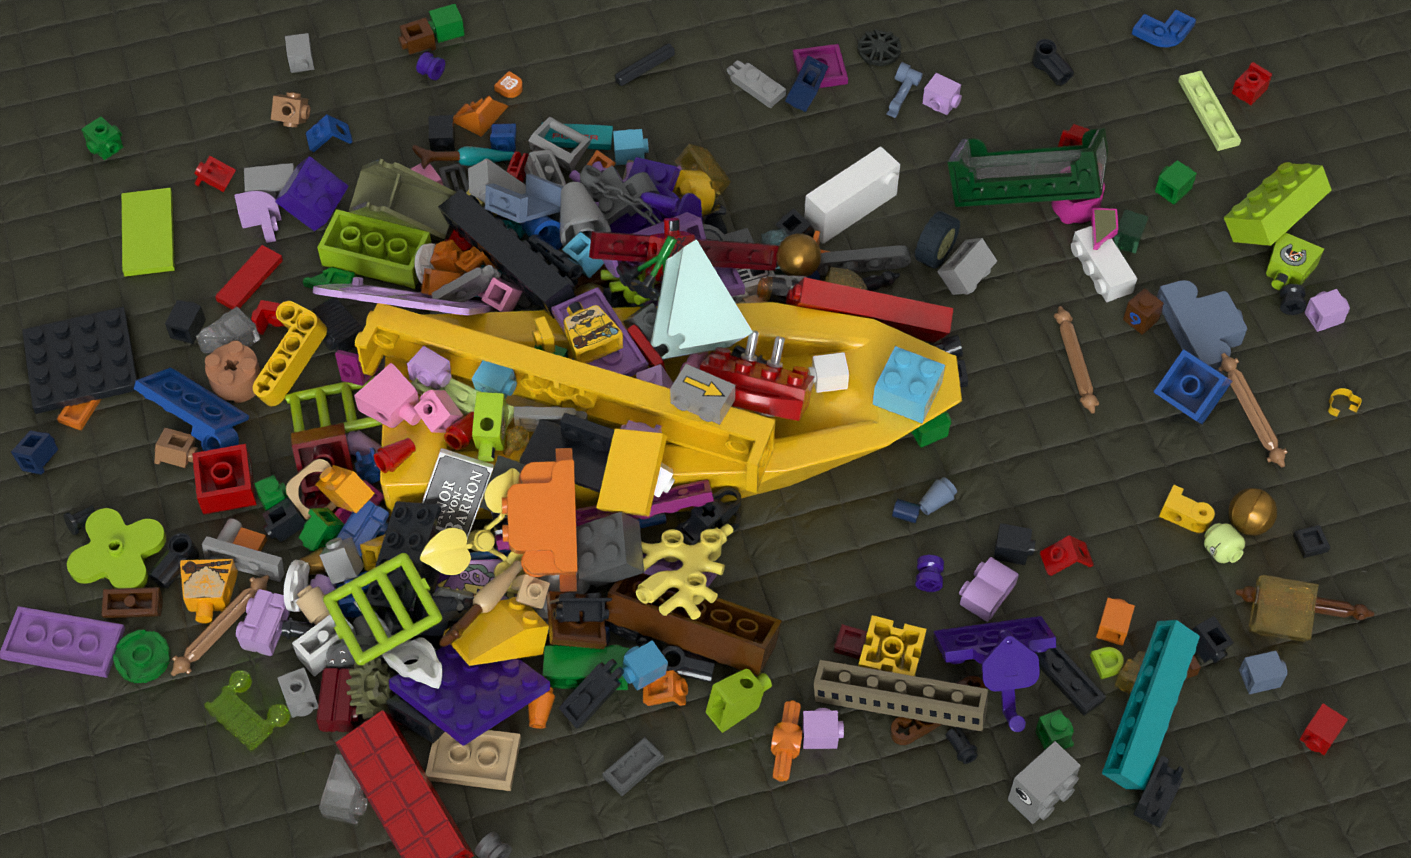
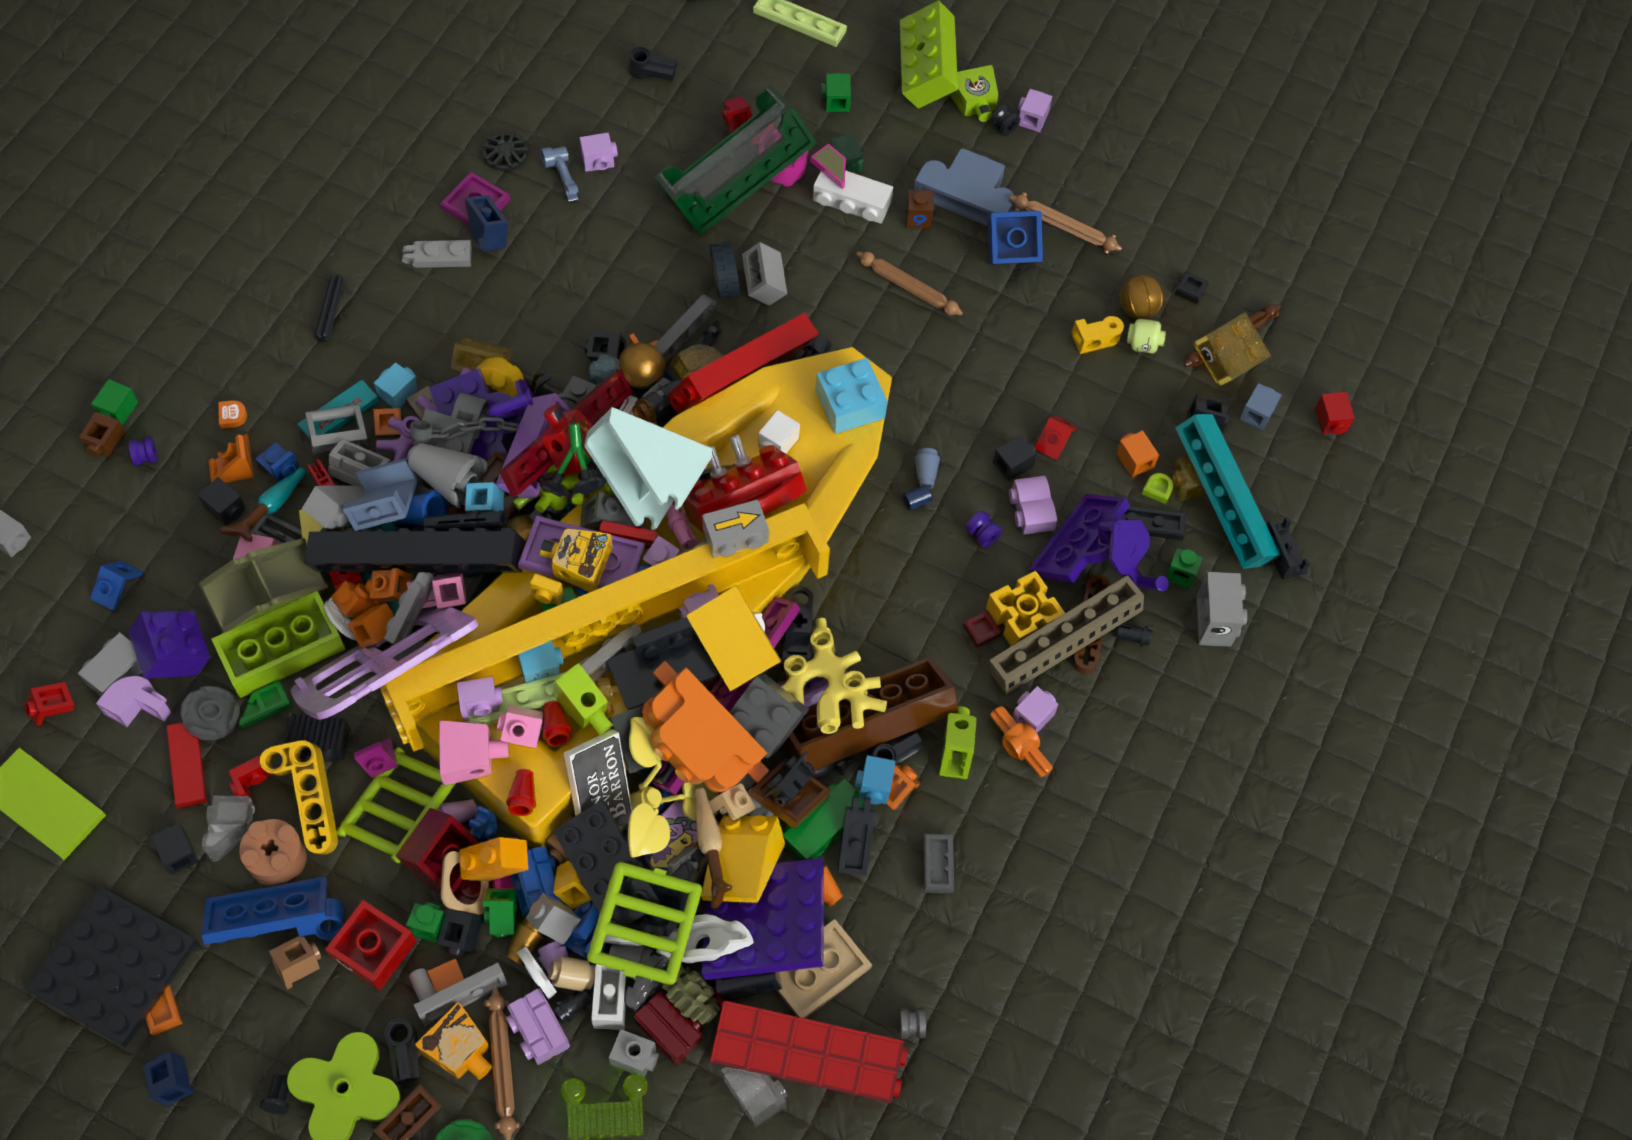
camera: 50 degrees left, 5 degrees up
medium nougat brick [271,92,310,127] -> none
white brick [804,146,900,244] -> none
yellow piece [1328,388,1362,417] -> none
none -> dark grey tile [180,686,240,740]

